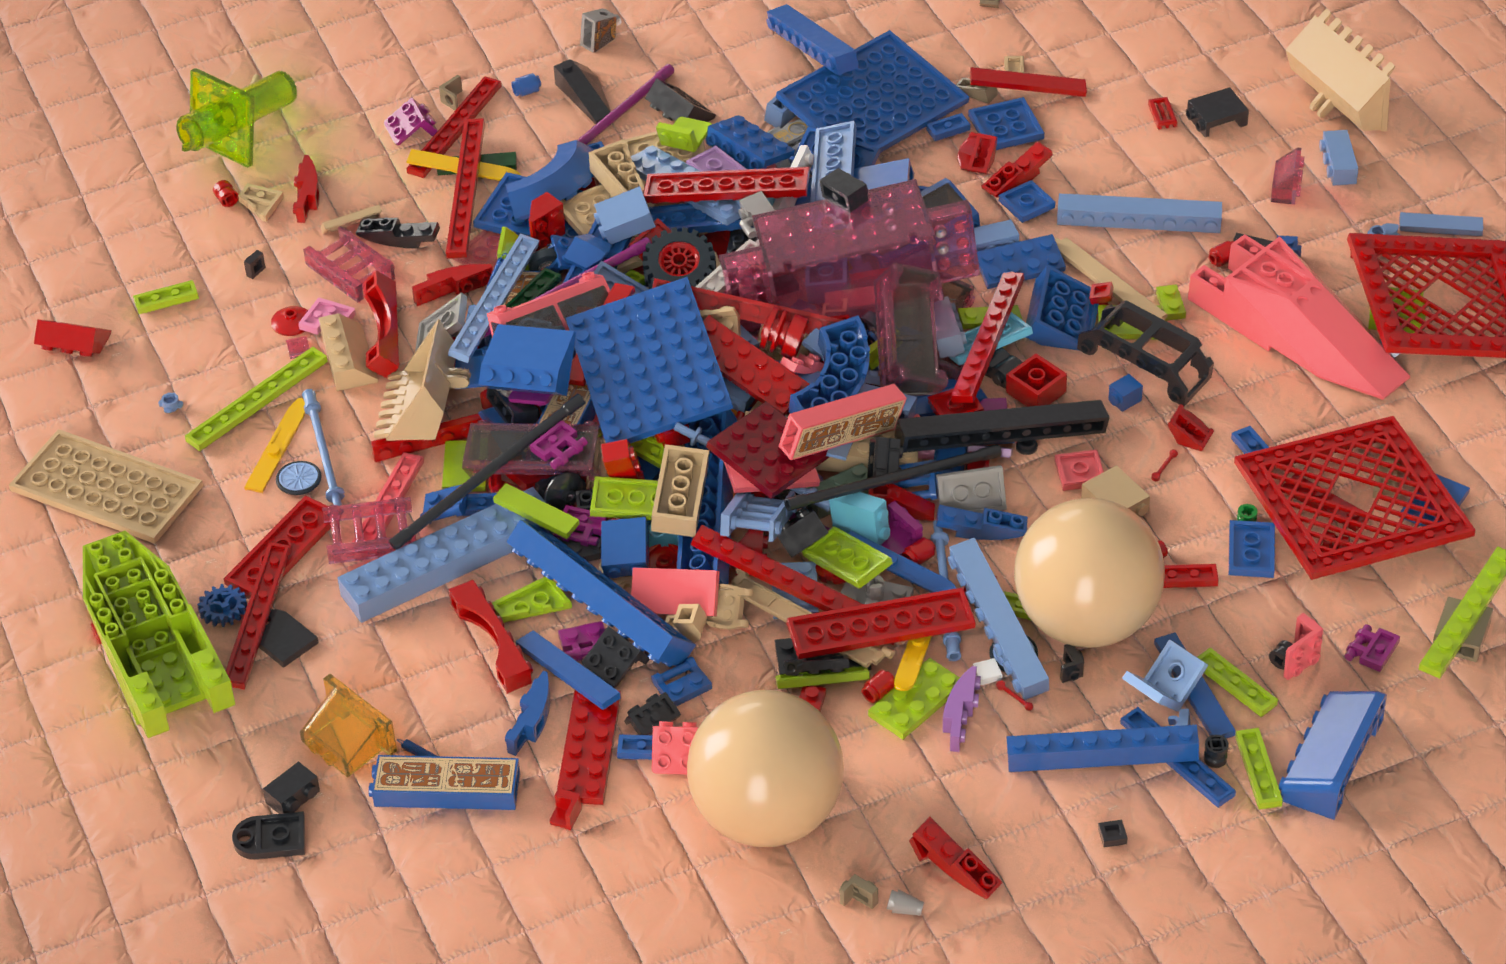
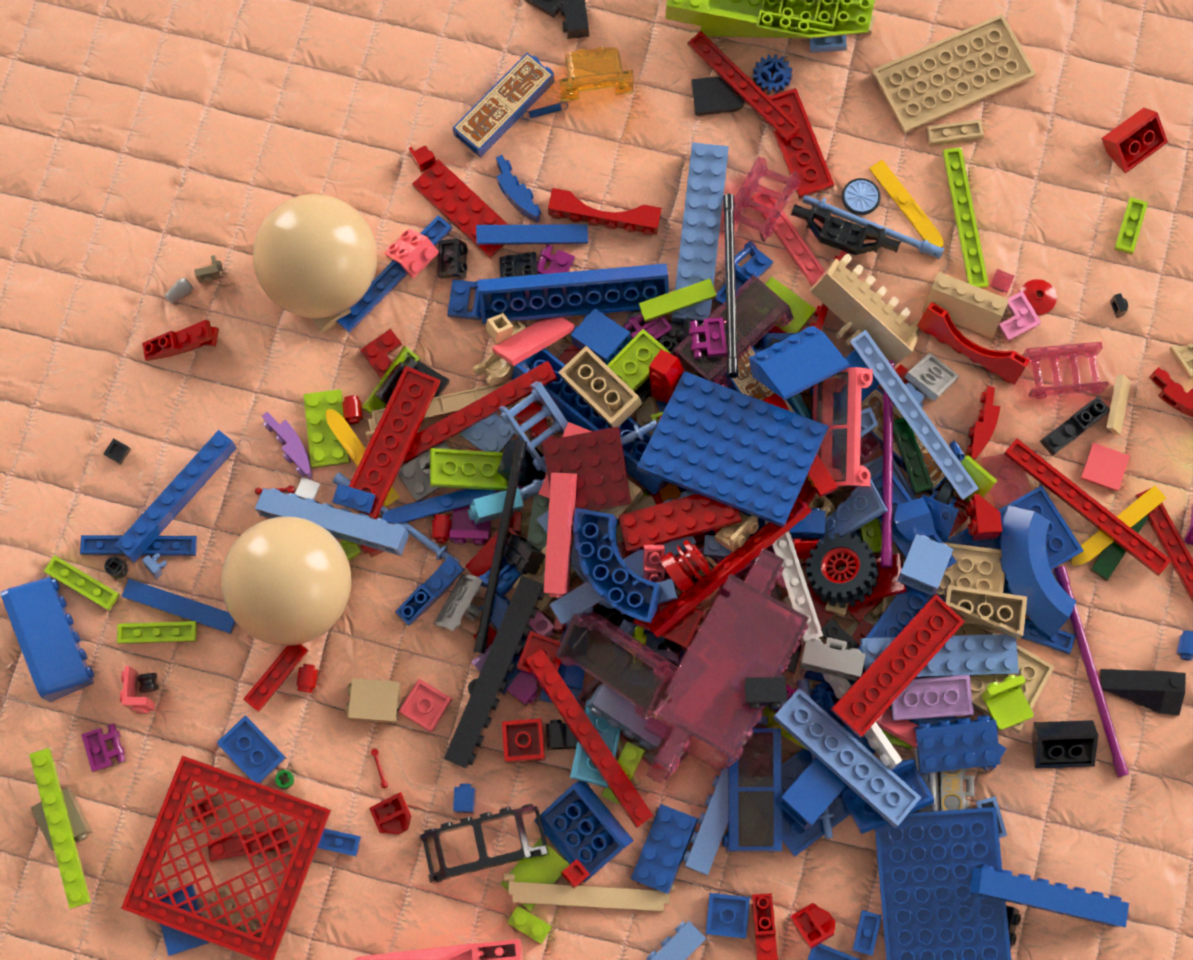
camera: 130 degrees right, 30 degrees up
medium blue plate [158,393,184,413] -> none
lime wing [492,577,572,623] -> none
light blue bracket [1122,639,1208,712] -> none
none -> blue plate [332,484,376,514]
none -> black plate [791,204,901,255]
none -> tan tile [926,119,984,146]
none -> coral tile [1080,443,1130,492]

